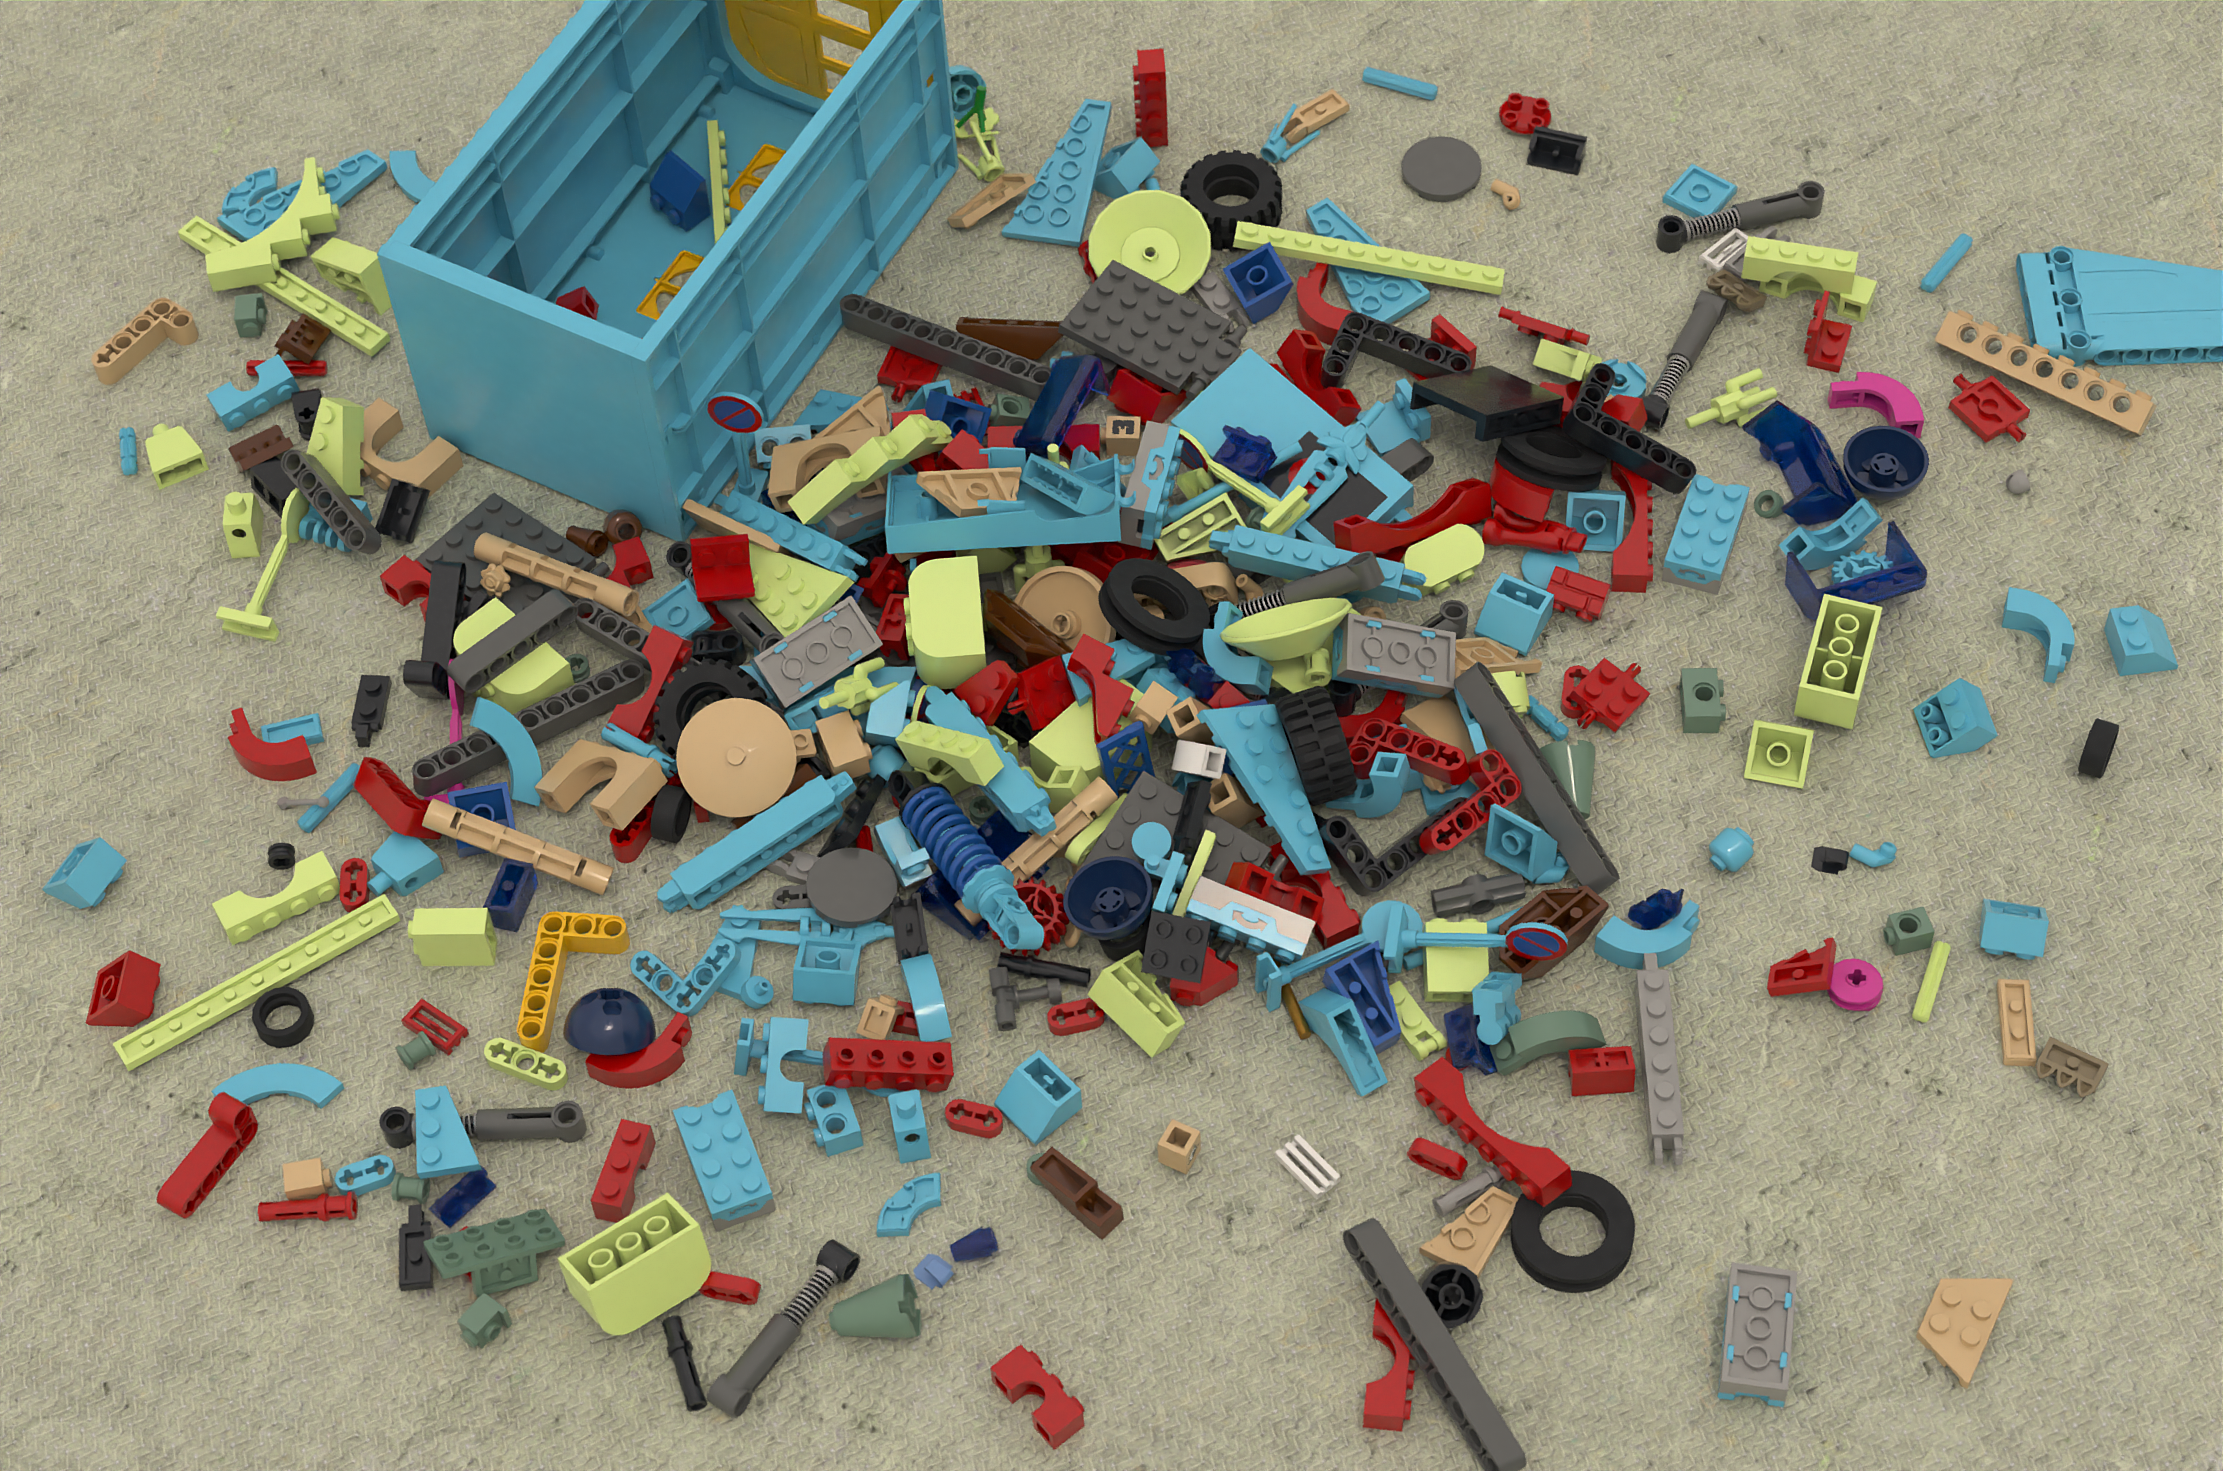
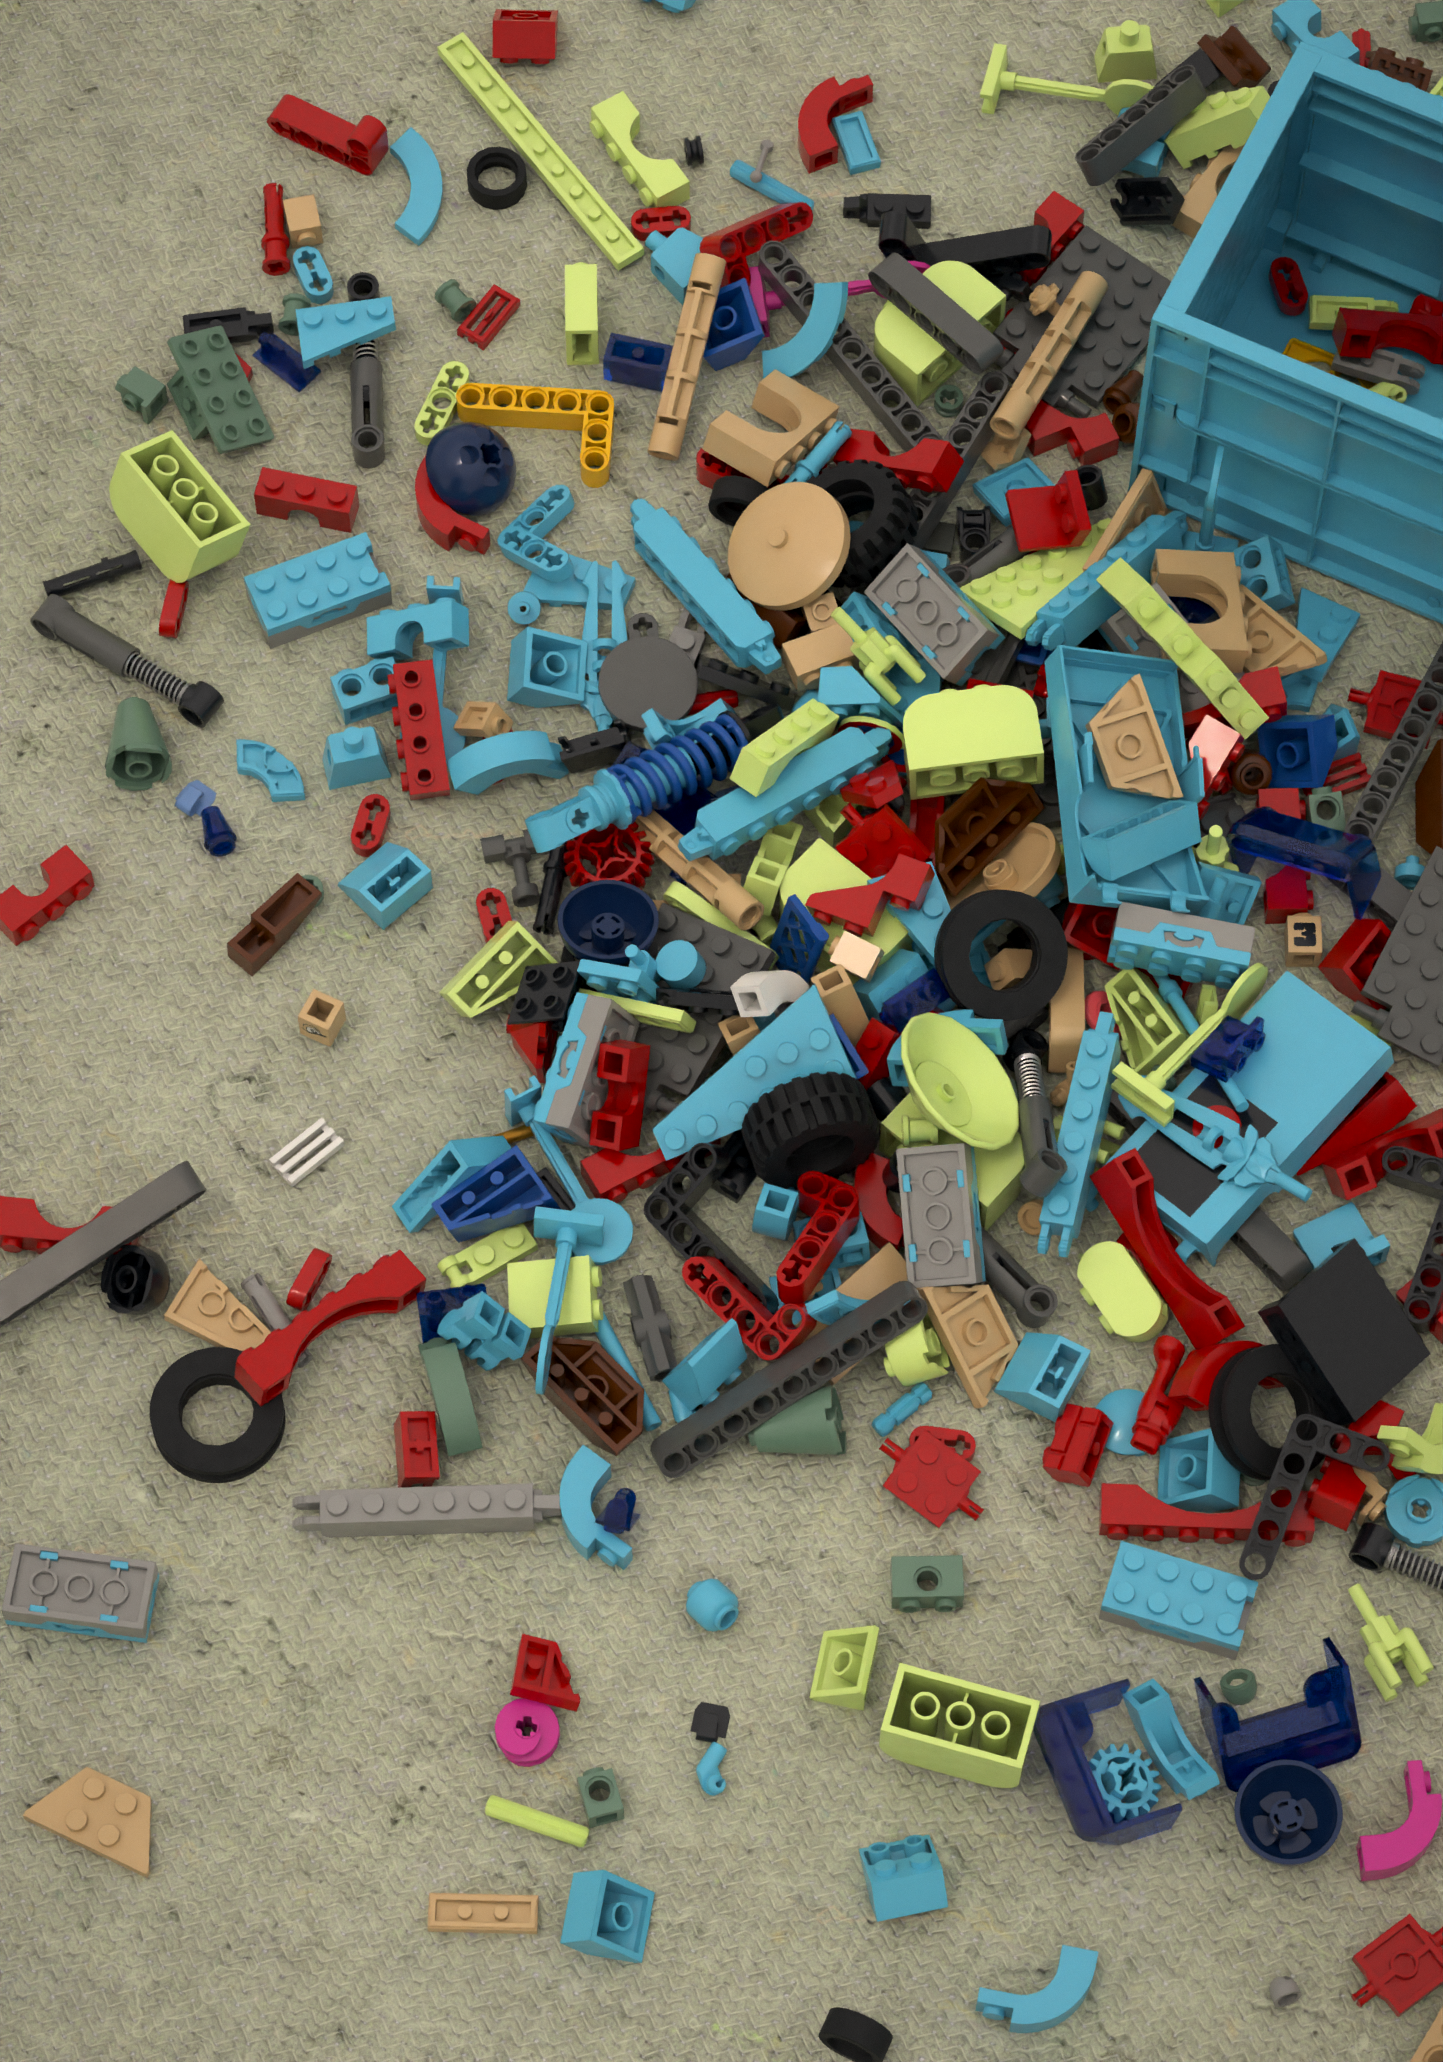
camera: 85 degrees right, 10 degrees up
dark tan plate [2036,1037,2109,1098] -> none

